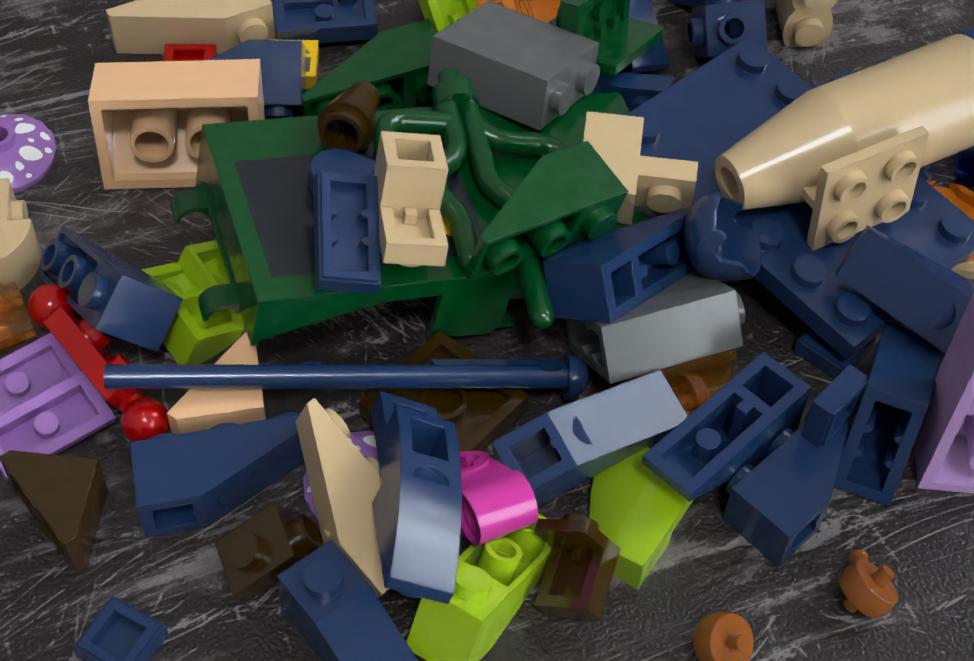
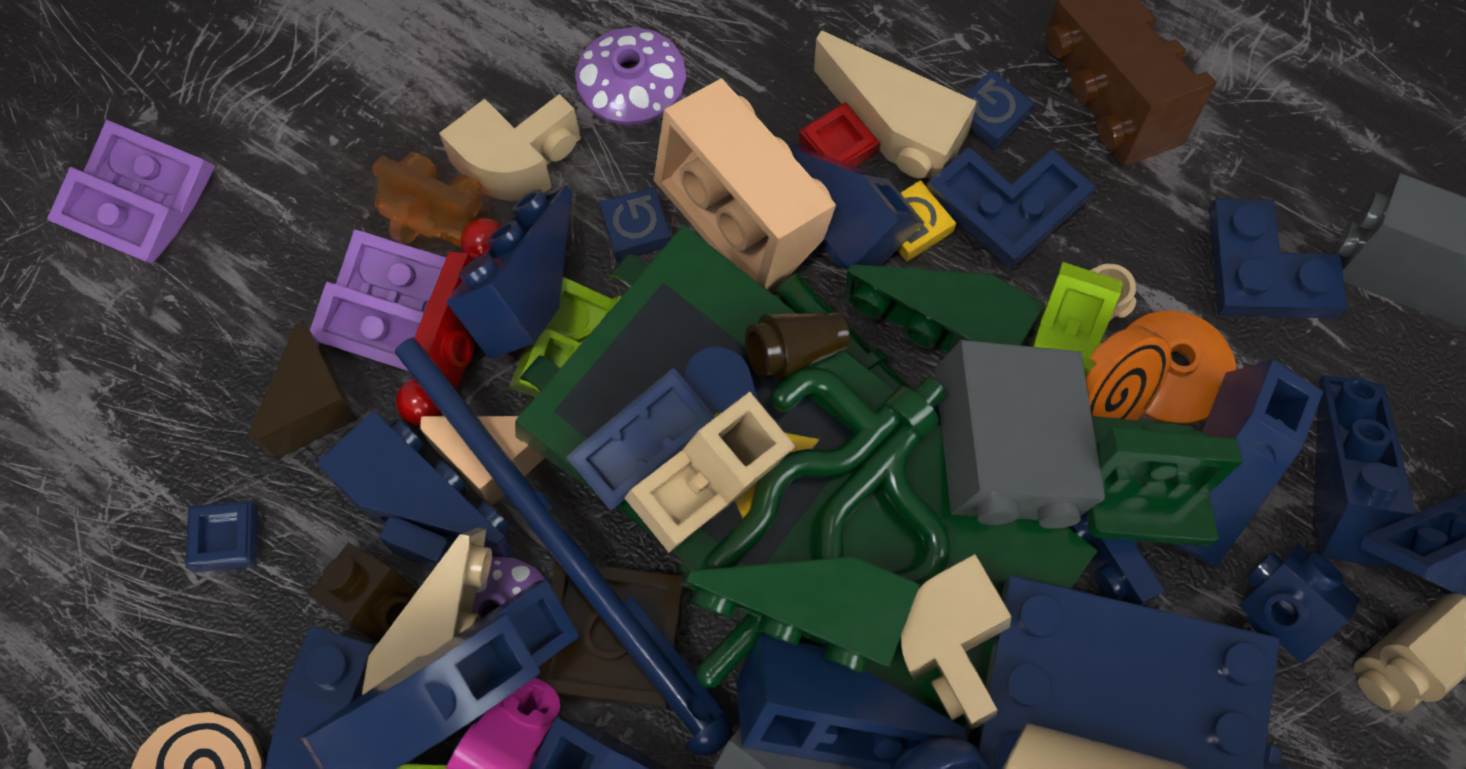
camera: 60 degrees right, 15 degrees up
none -> dark blue tile [379,516,452,570]
none -> dark blue tile [599,186,672,261]

